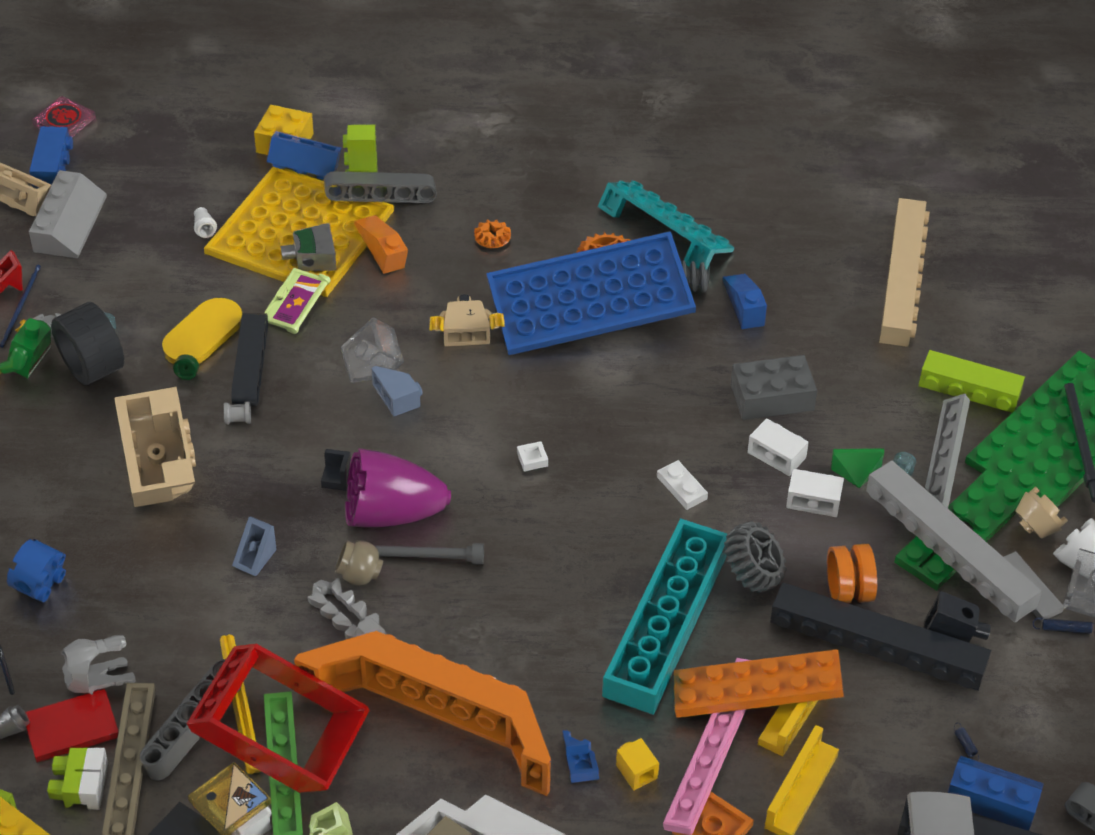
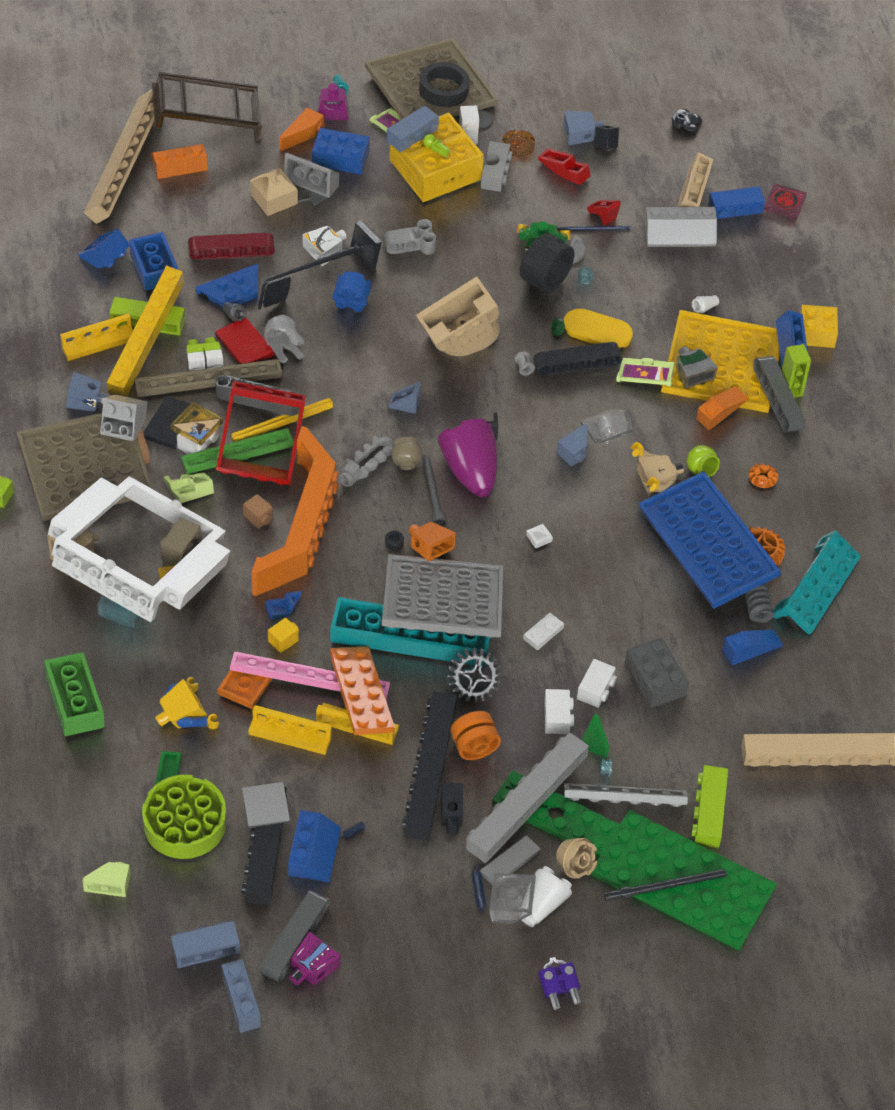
camera: 75 degrees right, 5 degrees up
none -> medium nougat brick [243,494,273,529]
none -> light grey plate [382,554,503,638]
none -> black tile [385,531,404,550]
none -> orange torso [409,522,456,561]
none -> lime piece [686,445,720,477]

